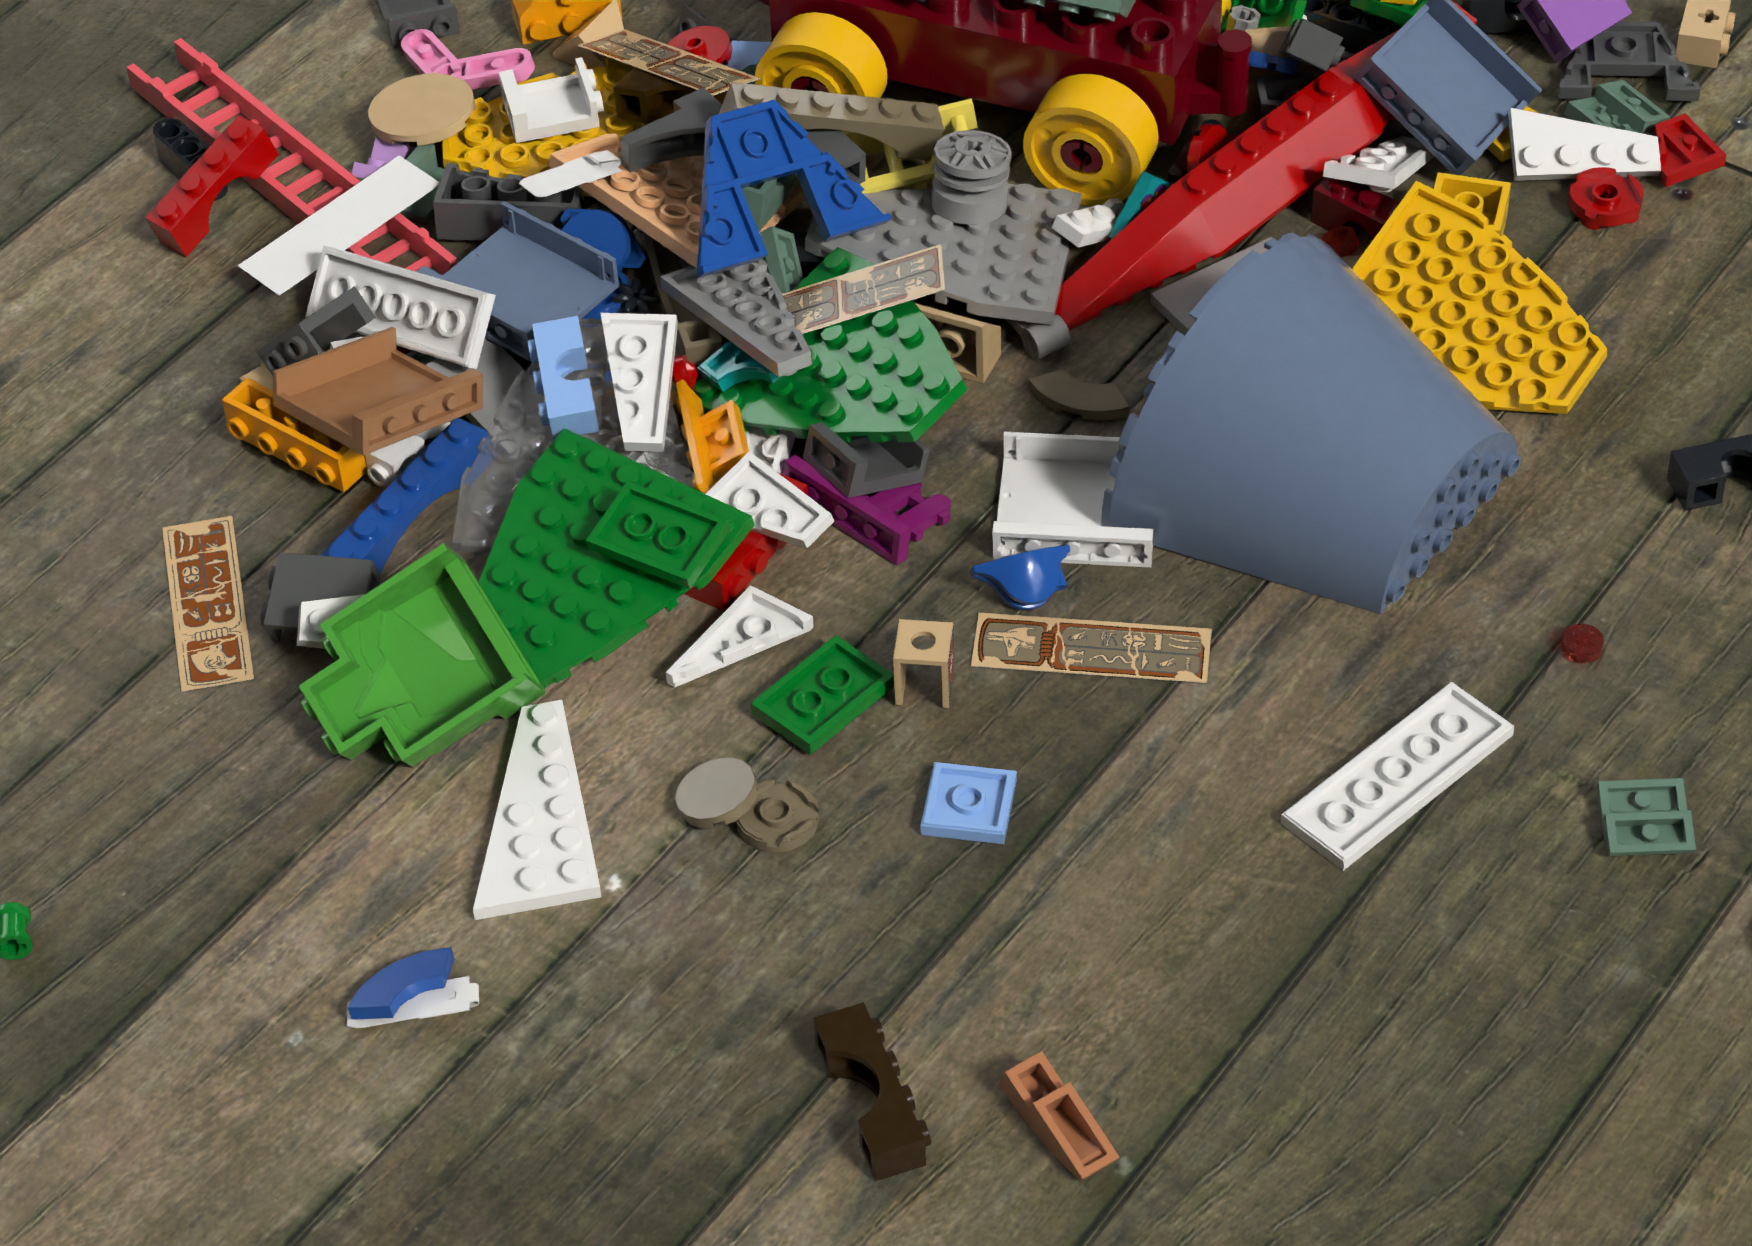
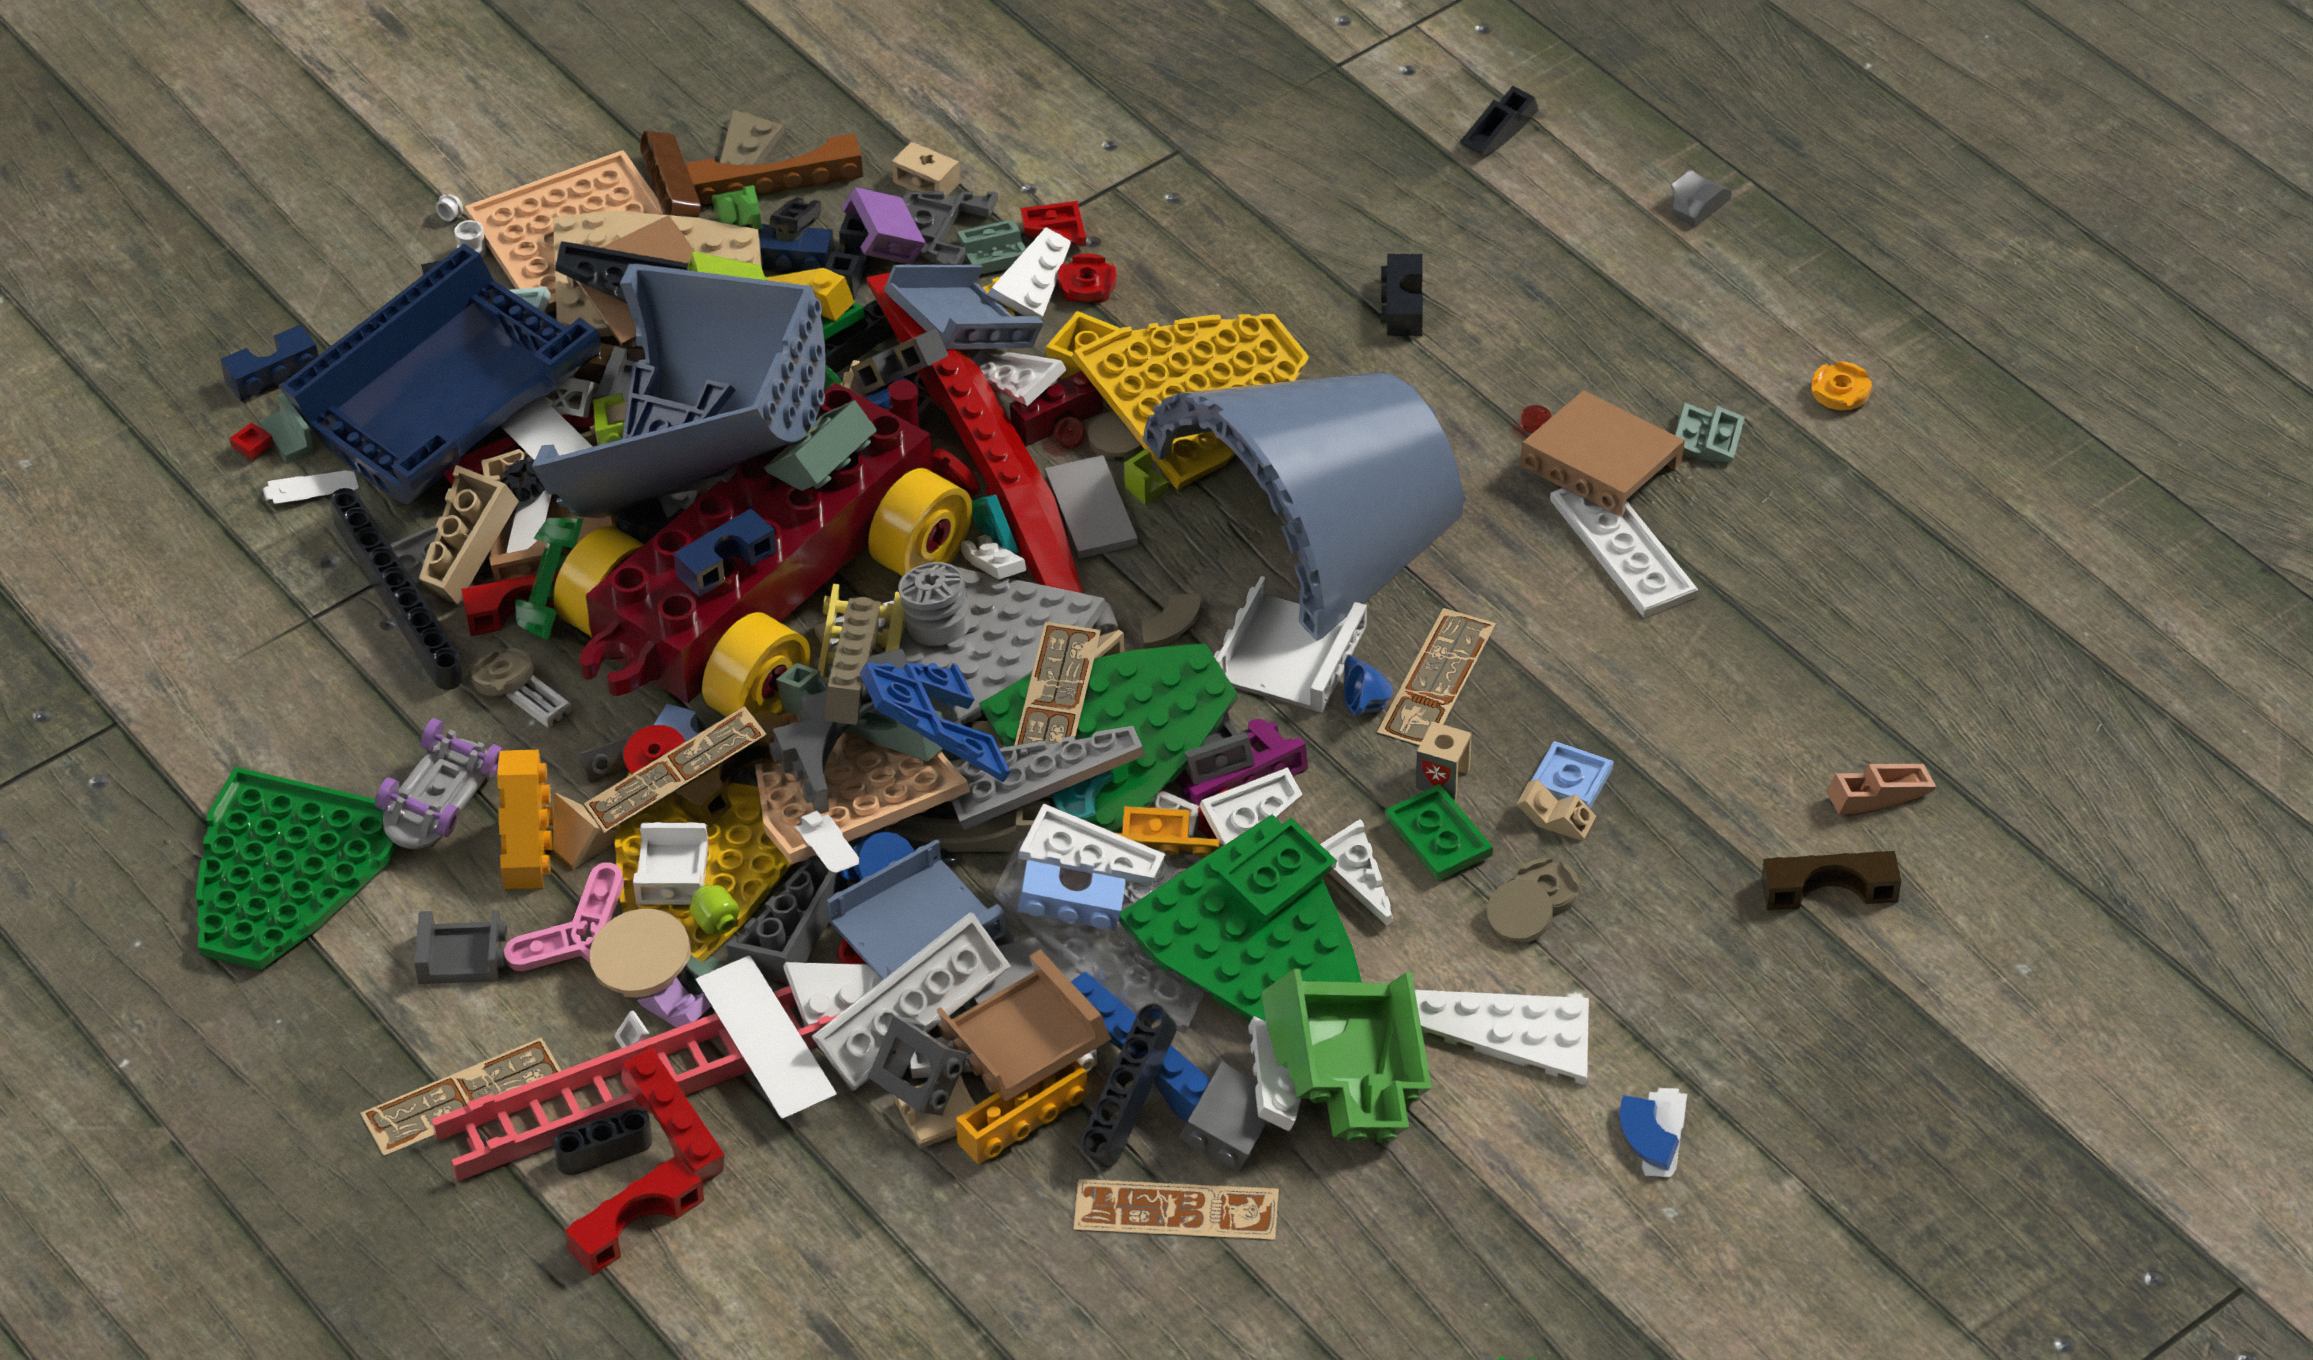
camera: 75 degrees left, 0 degrees up
none -> sticker [360,1037,561,1156]
none -> red arch [565,1155,704,1276]
none -> white slope [614,1011,649,1048]
none -> lime head [690,885,739,935]
none -> white wing [783,962,882,1027]
none -> black beam [1081,1003,1177,1168]
none -> tan slope [1517,779,1596,840]
none -> medium nougat panel [1519,390,1685,517]

